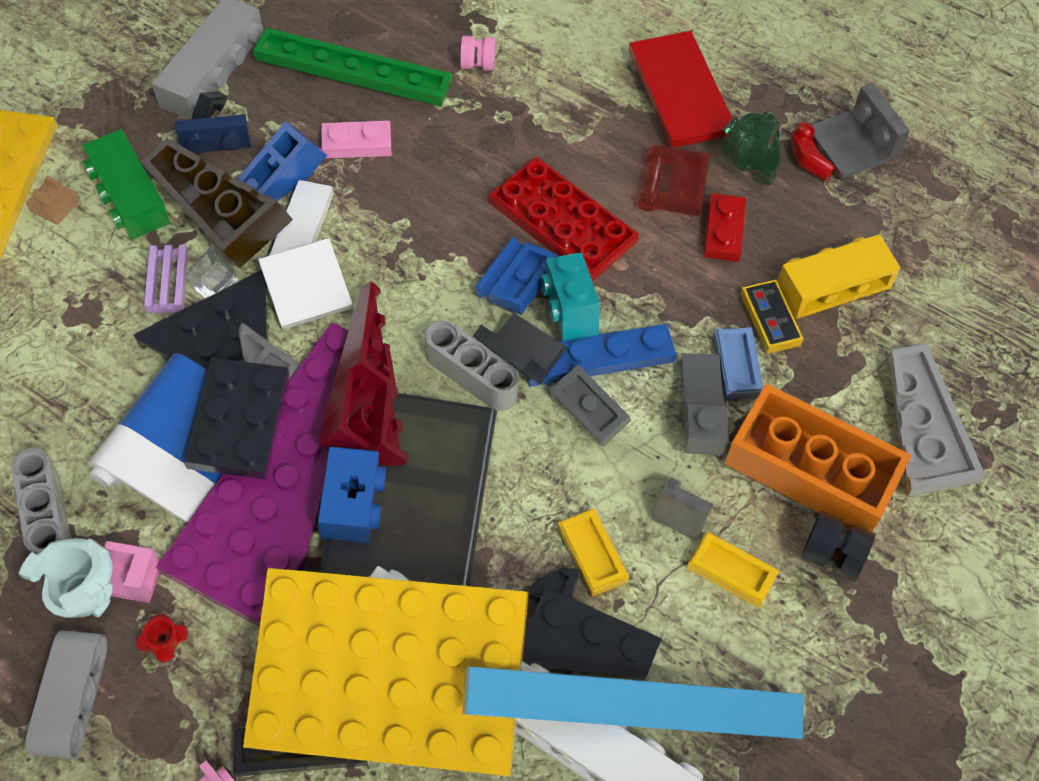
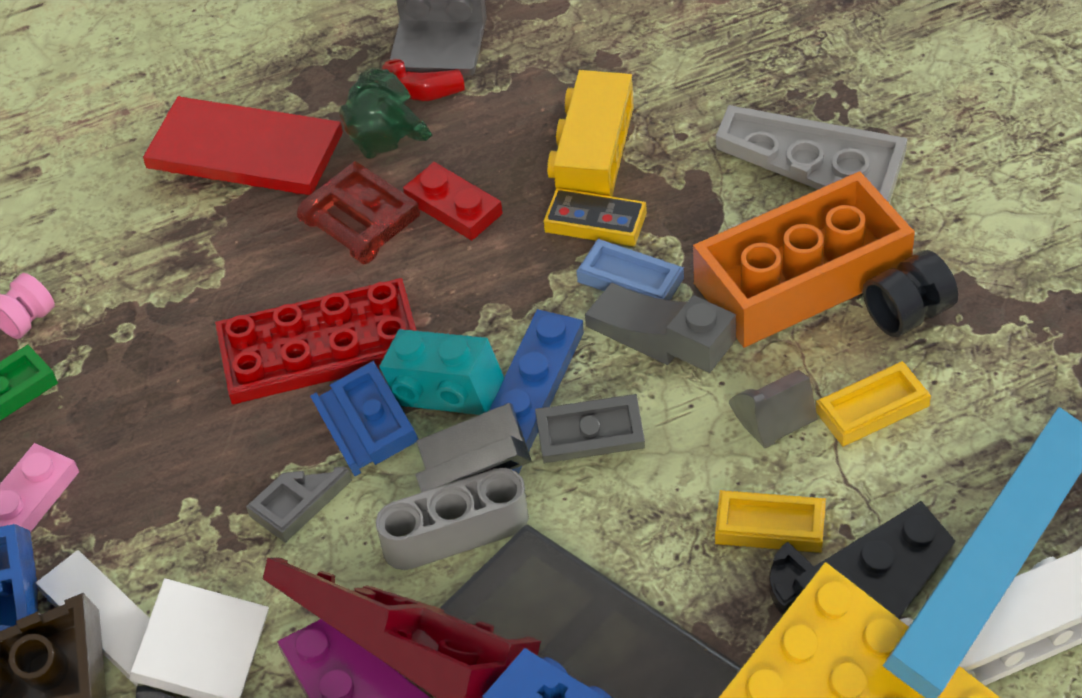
camera: 50 degrees left, 10 degrees down
none -> flat silver tile [246,466,352,543]

